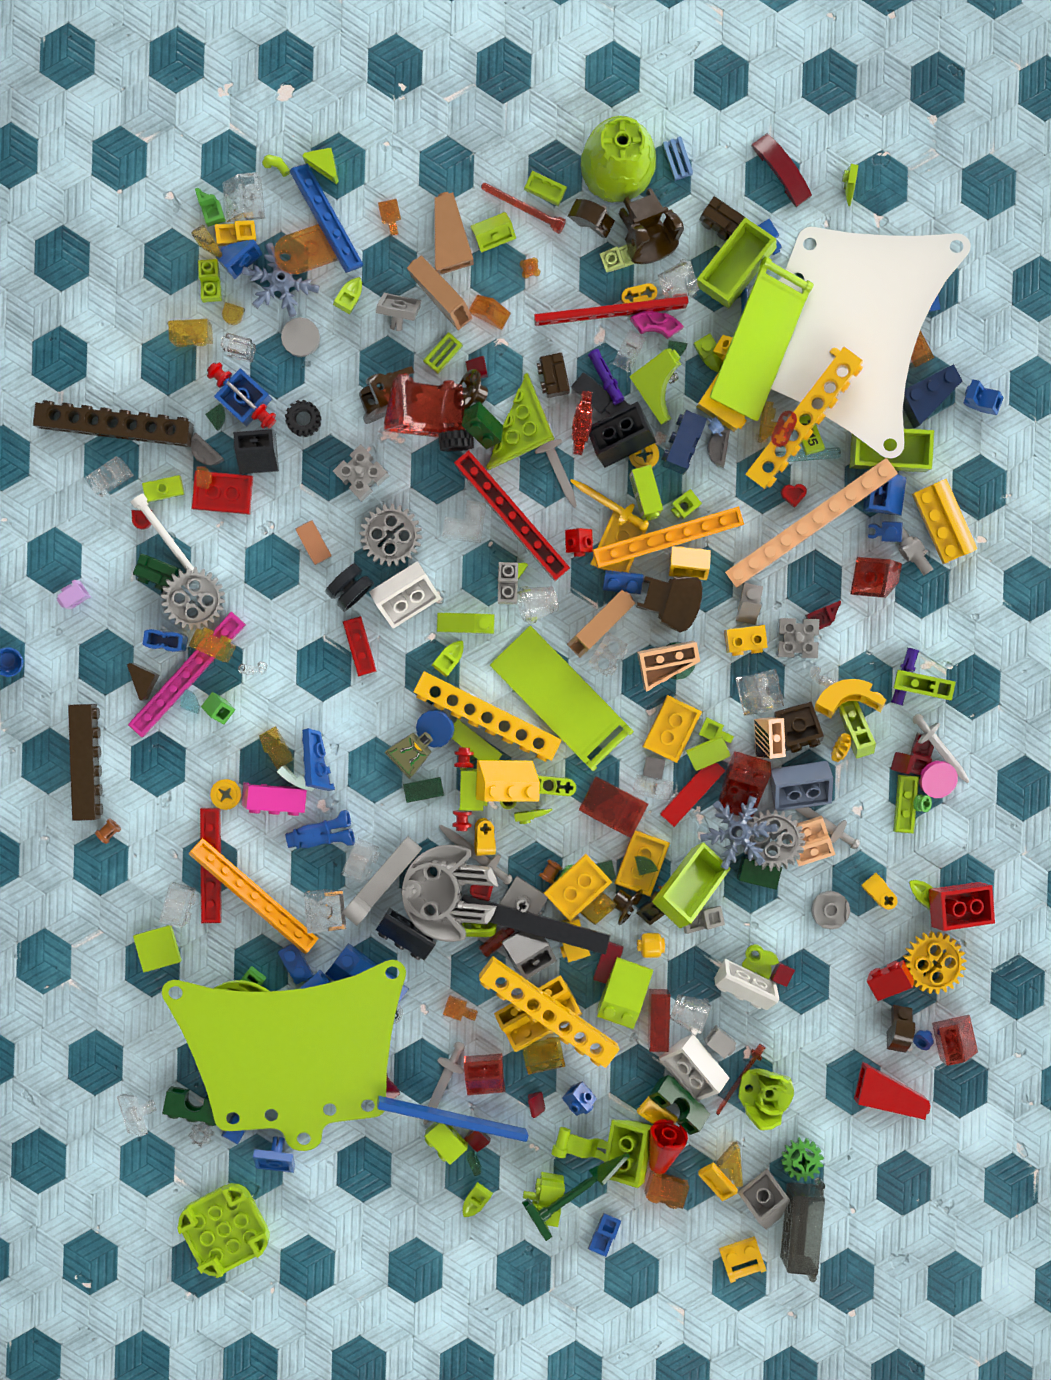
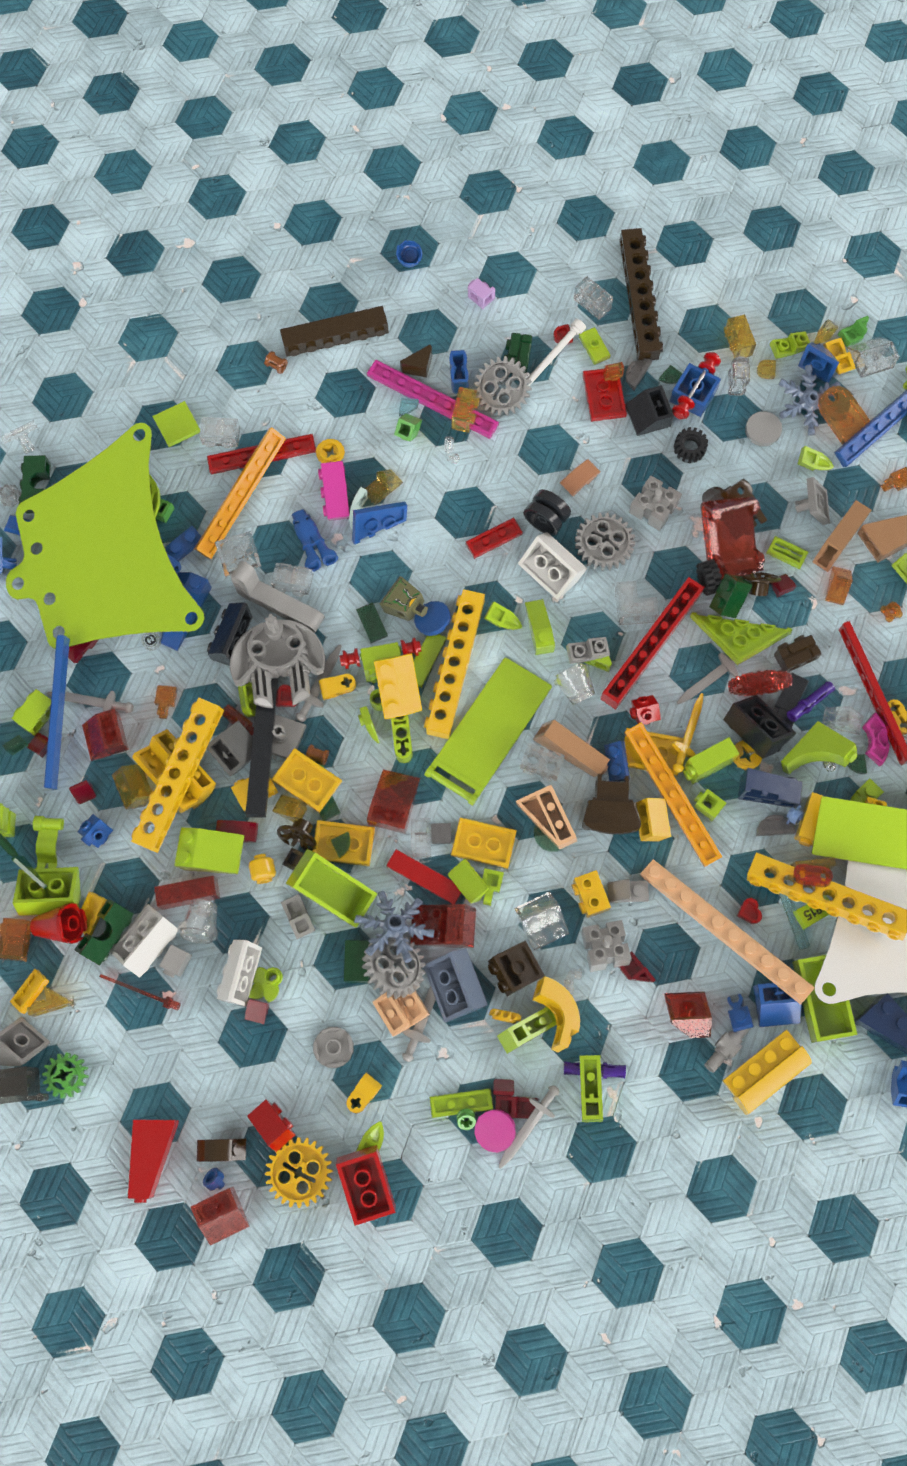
camera: 80 degrees right, 15 degrees down
lime piece [738,1069,794,1130] -> none
light nougat brick [754,717,786,759] -> none

